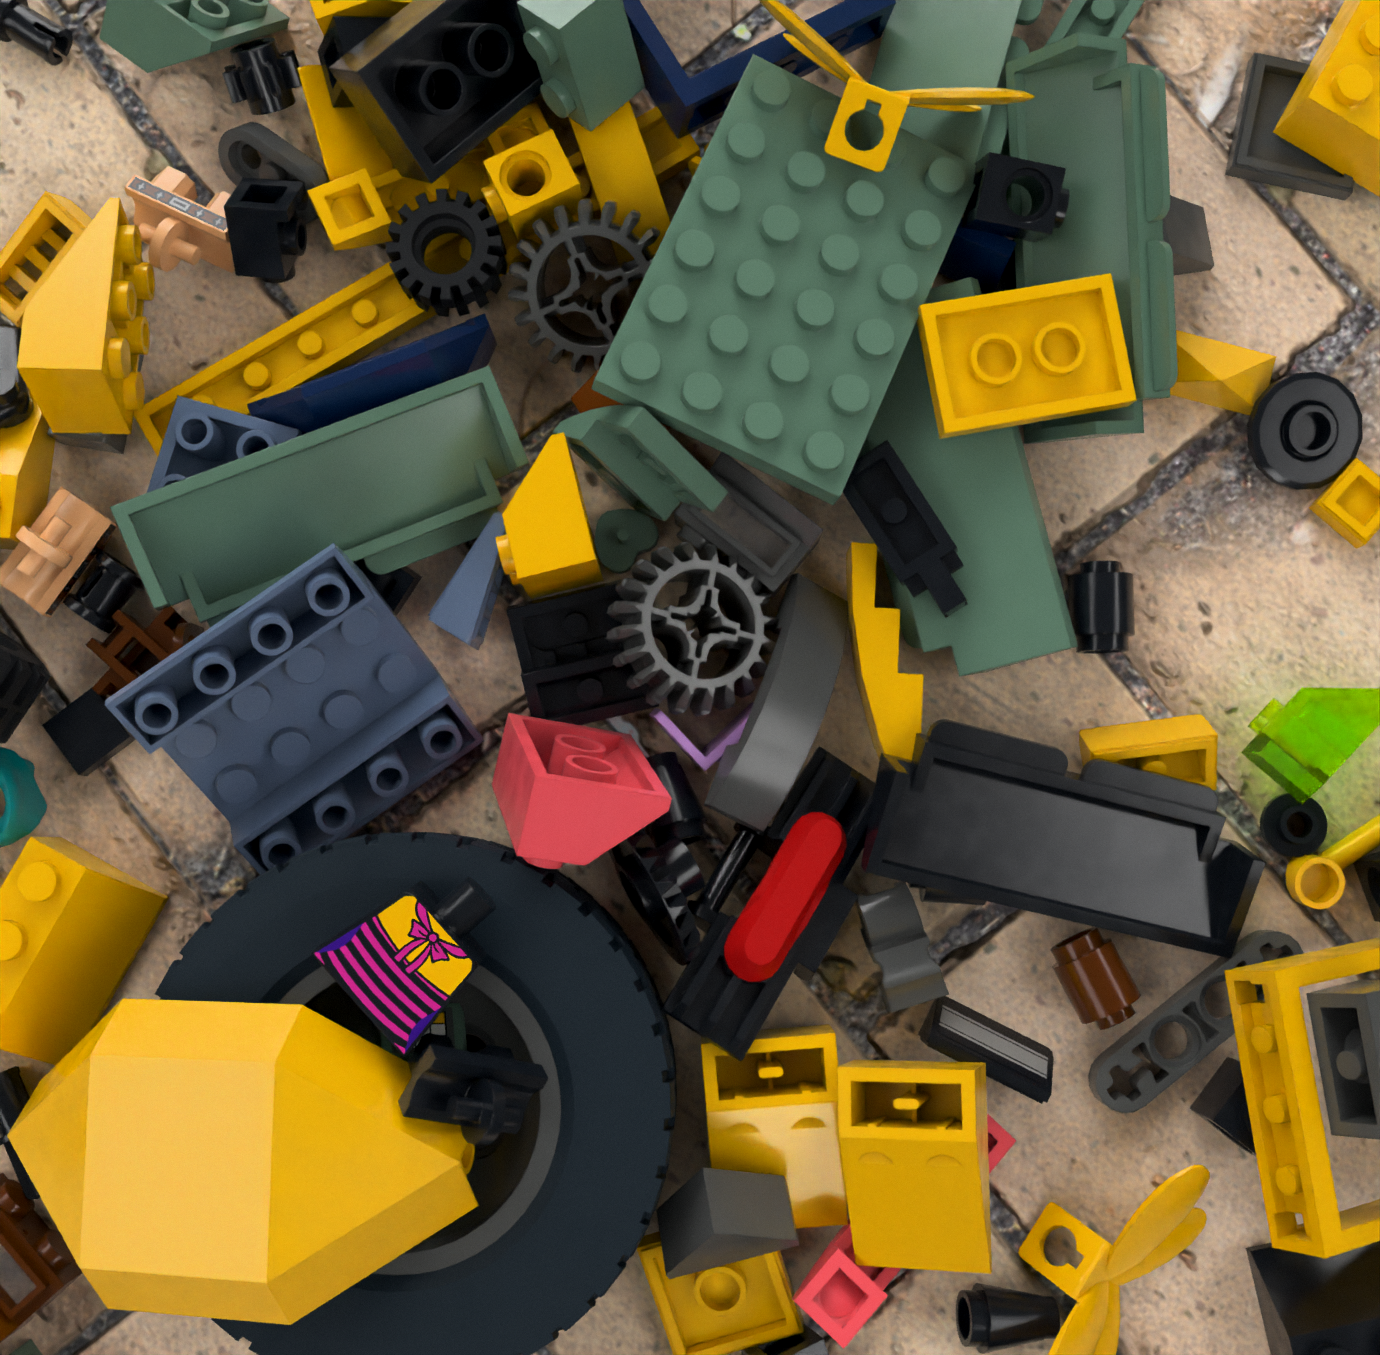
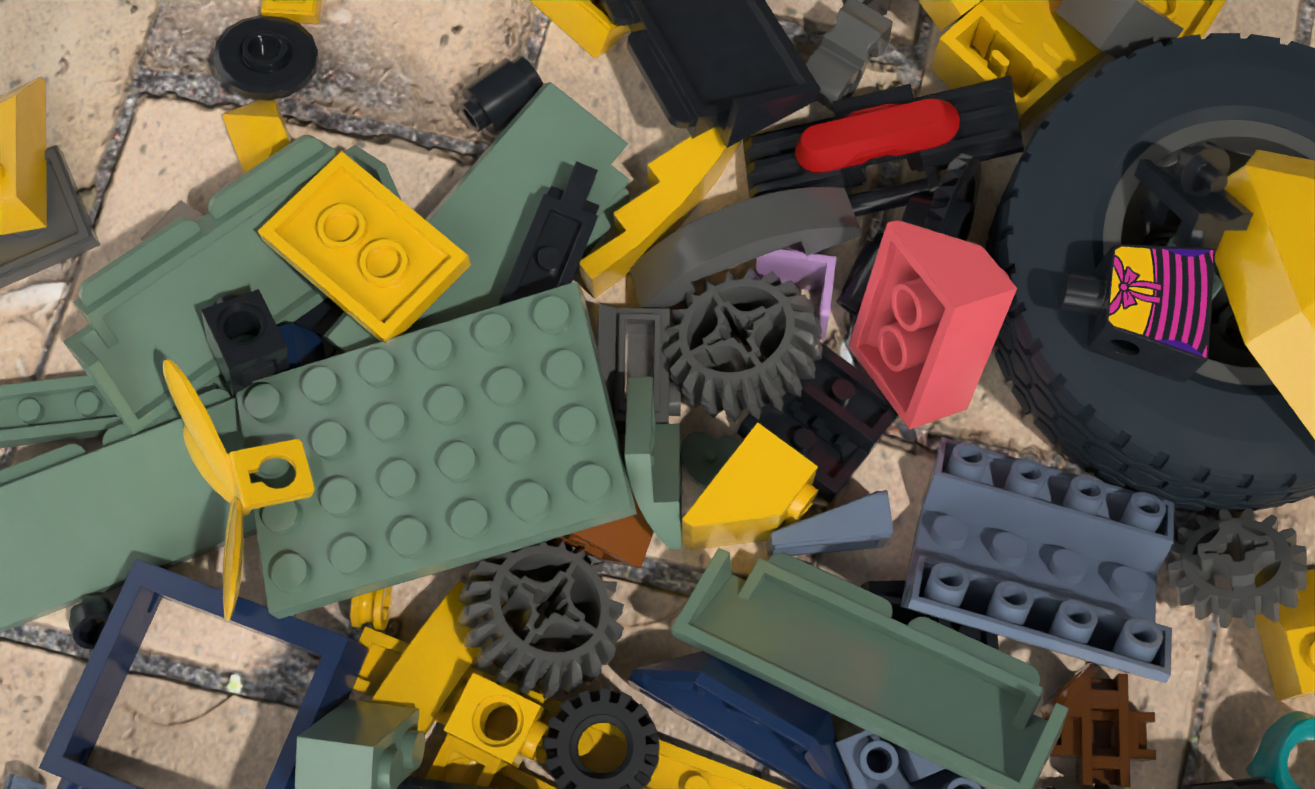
camera: 130 degrees left, 10 degrees down
black tile [42,688,136,776] -> none
none -> dark grey gear [1167,508,1307,629]

